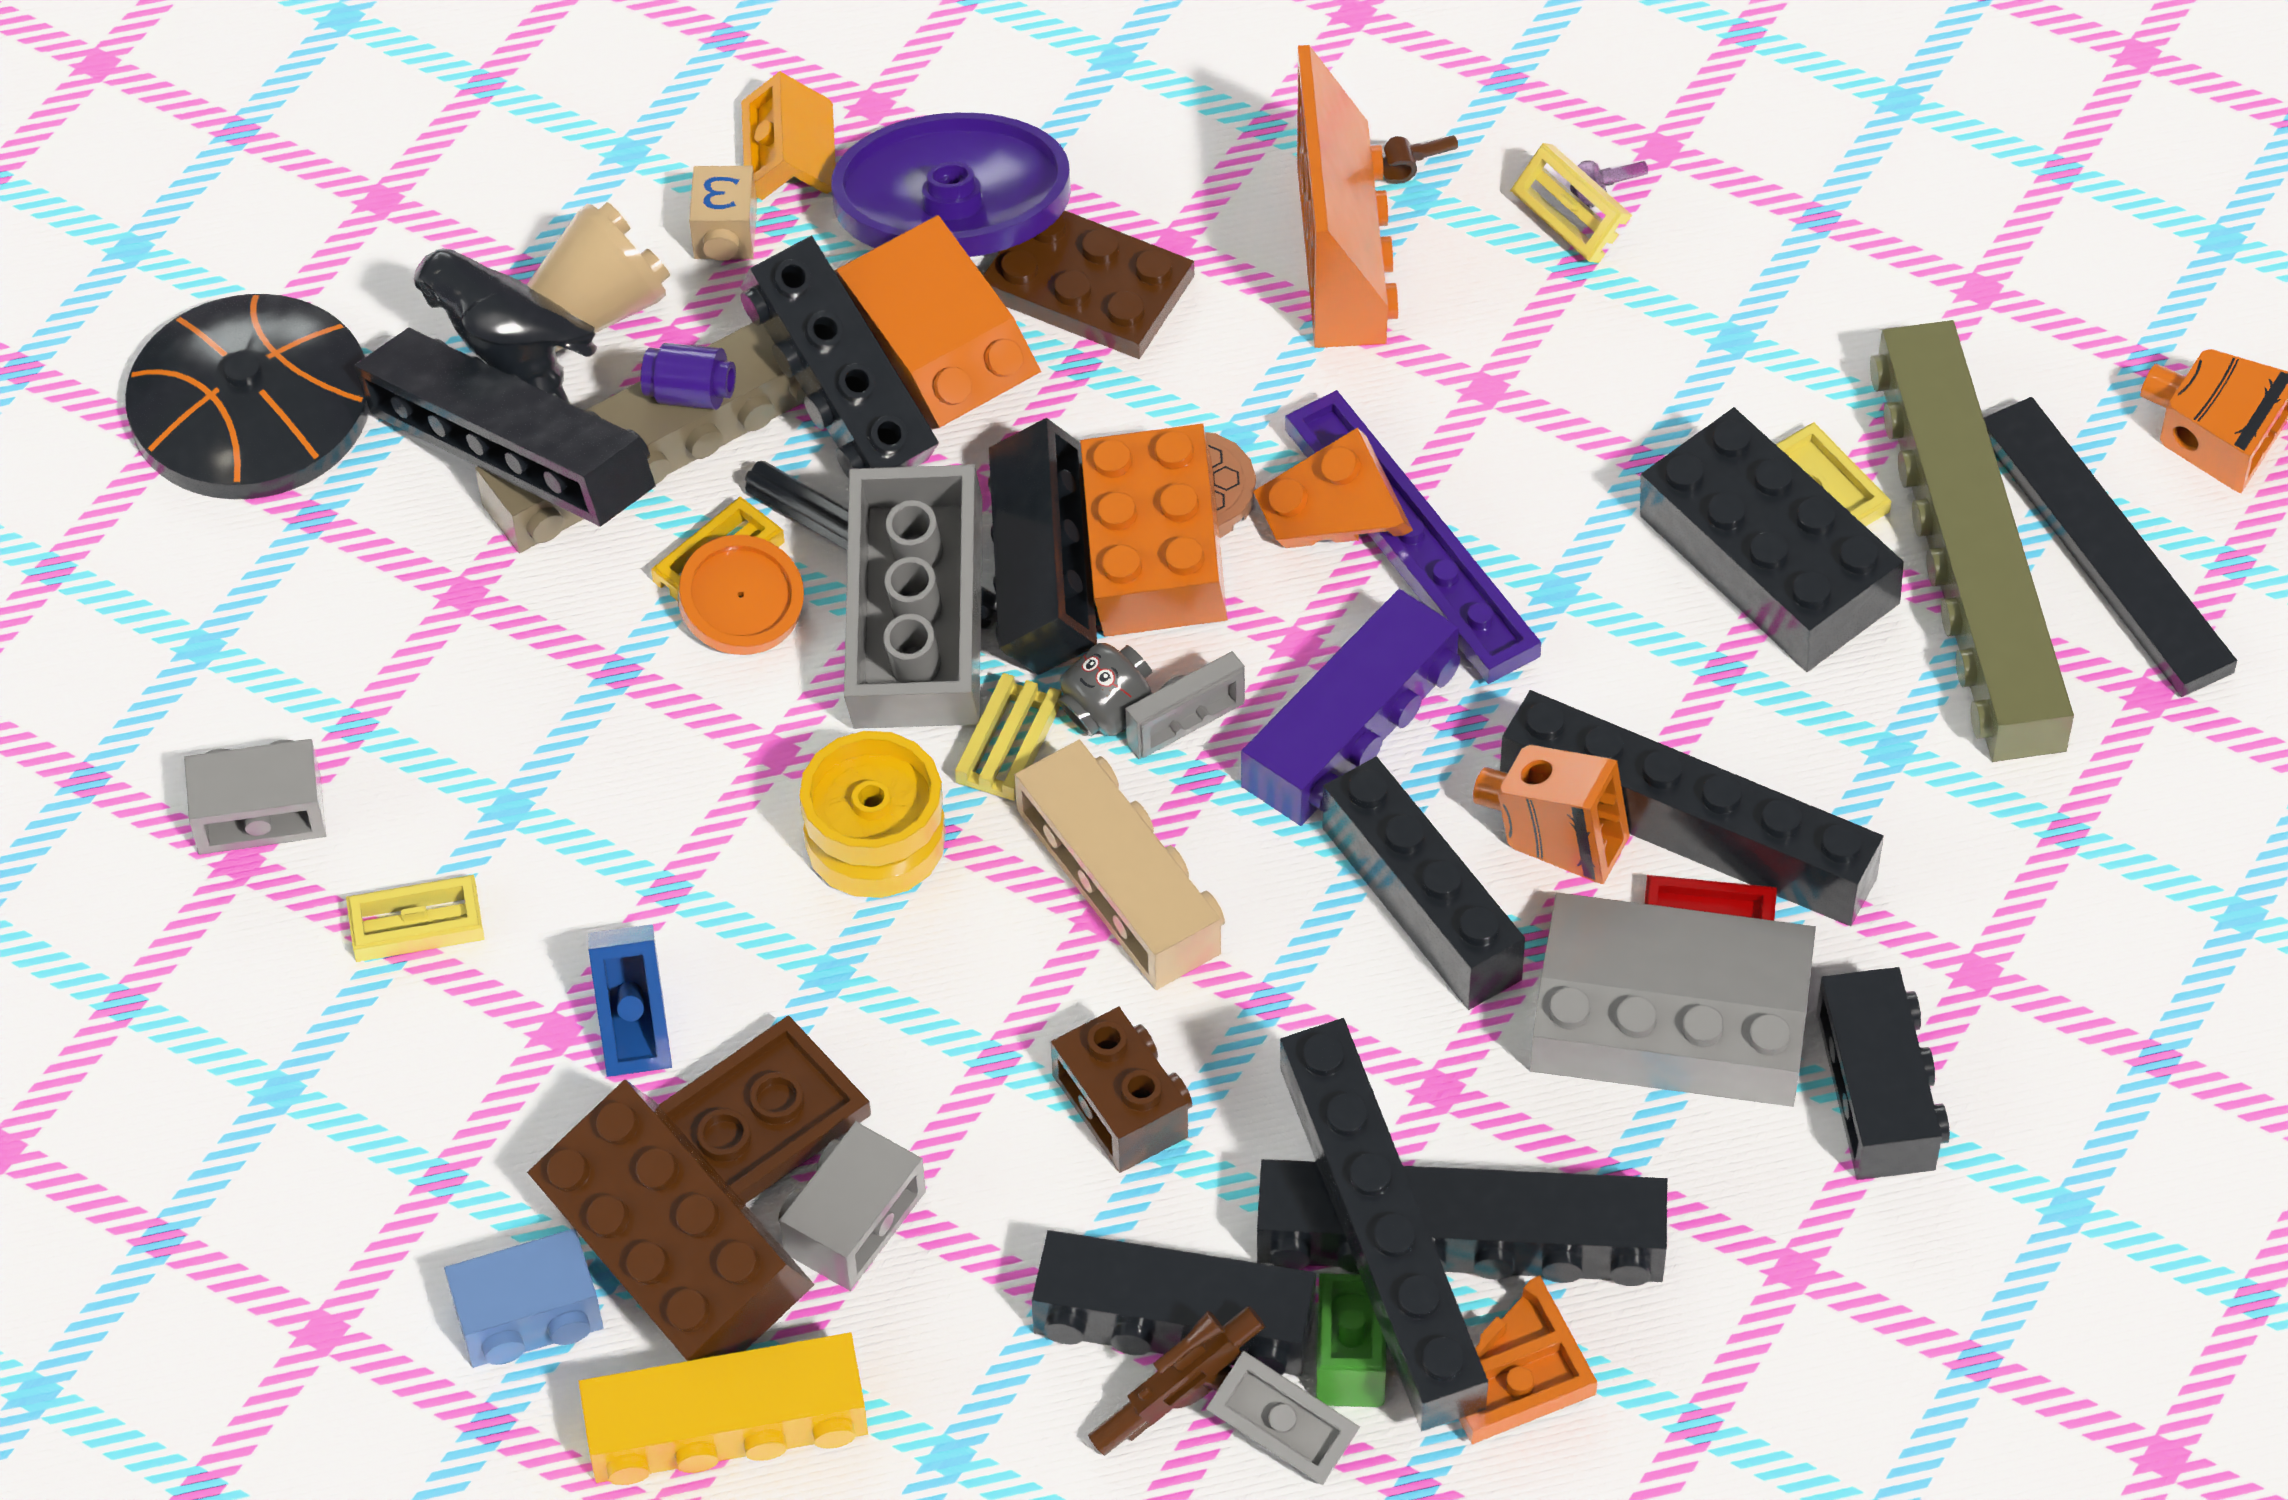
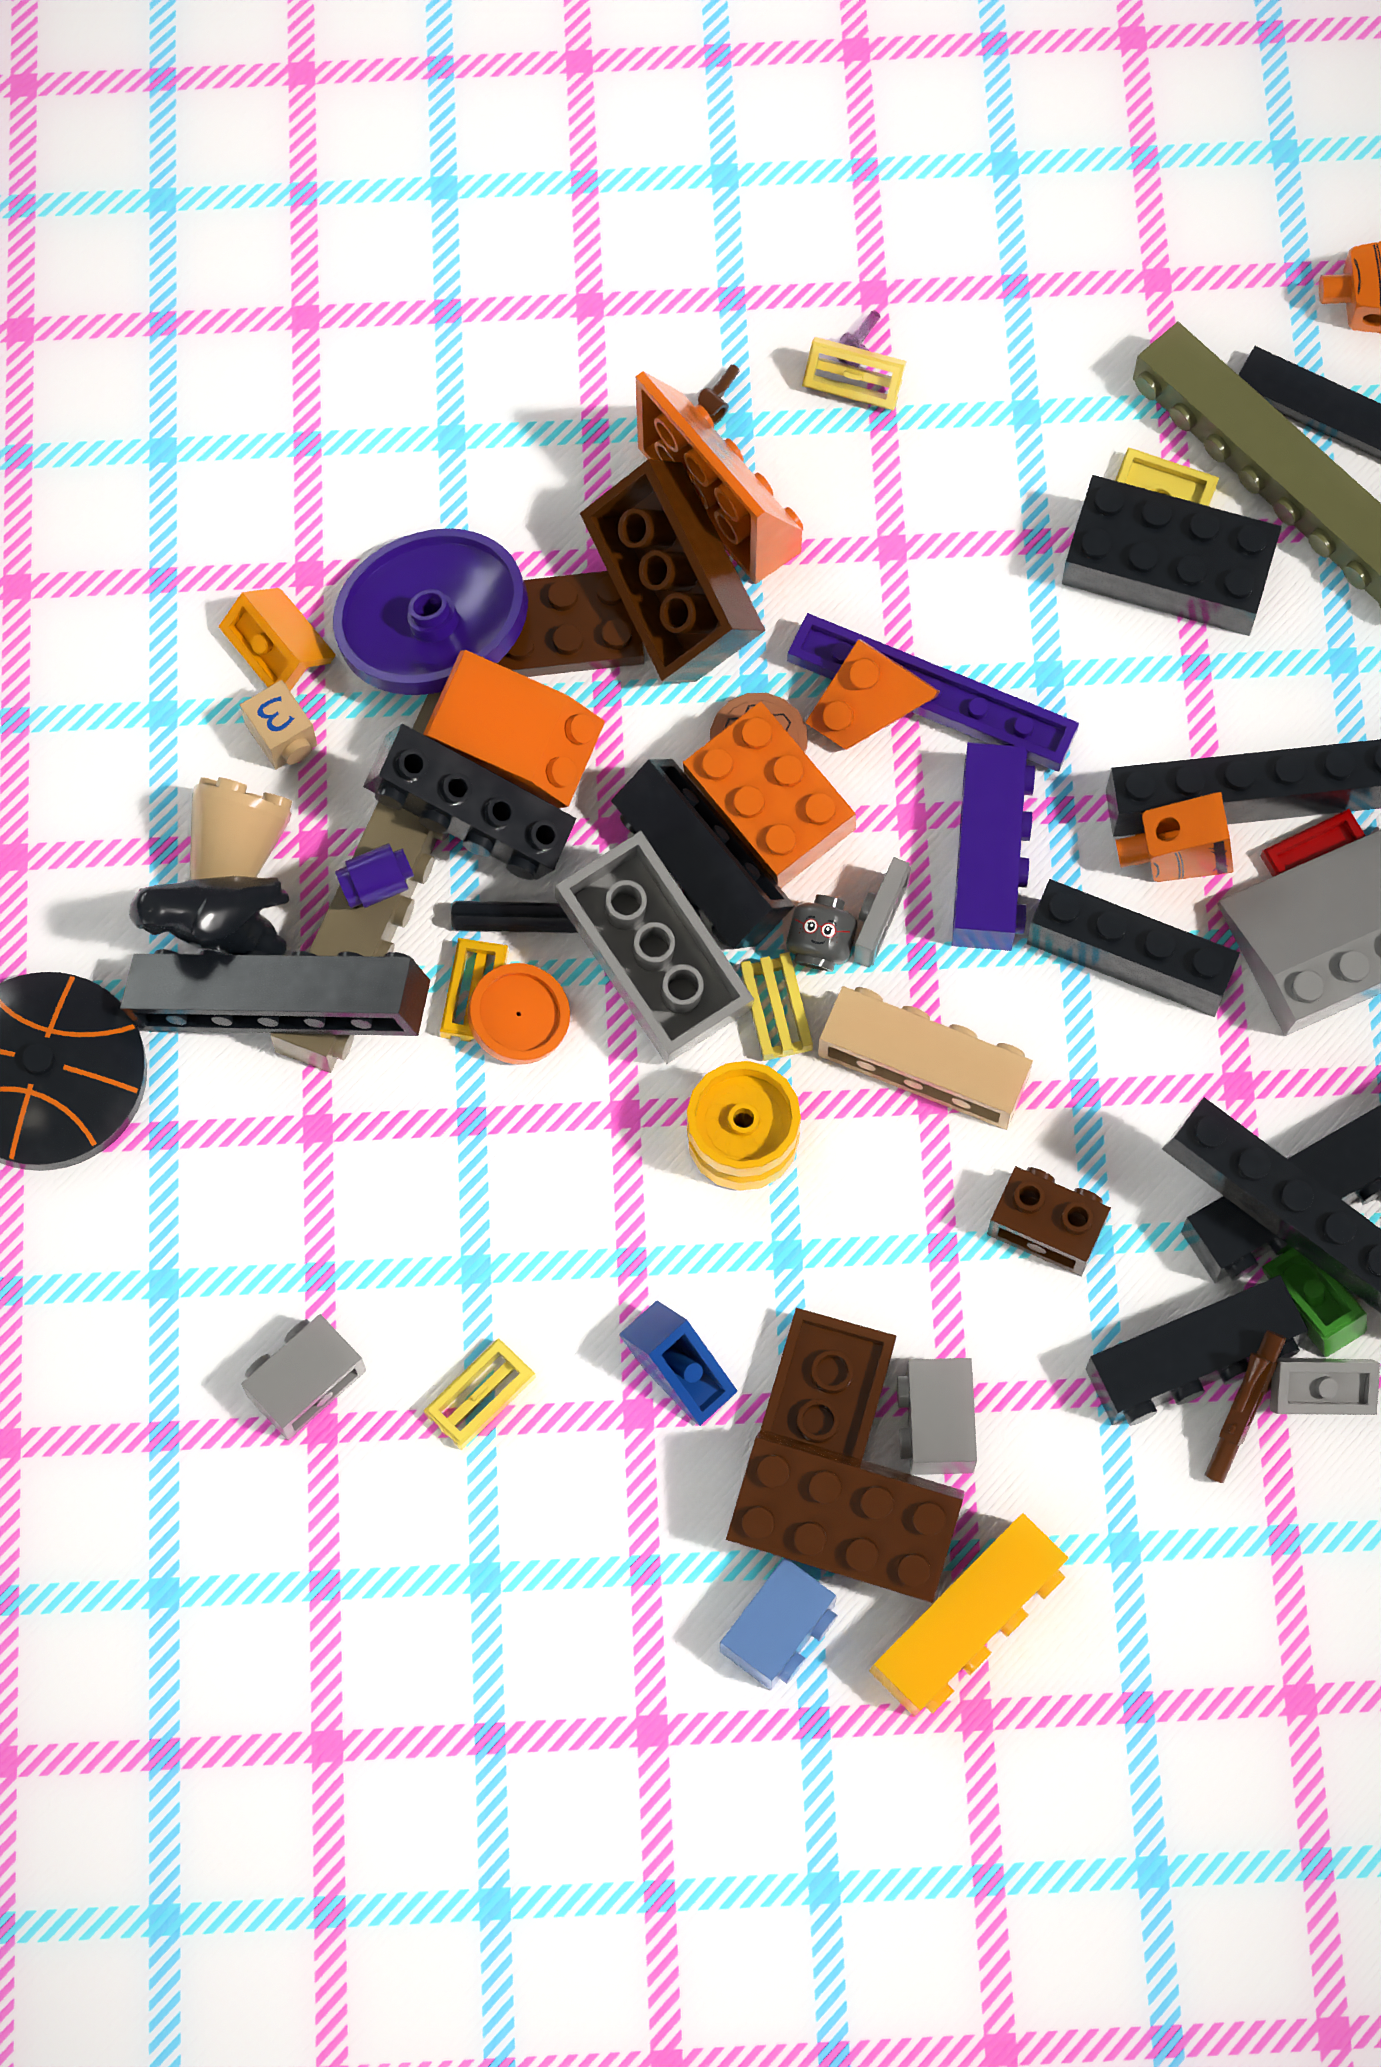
camera: 35 degrees left, 15 degrees up
none -> reddish brown brick [579,459,766,682]

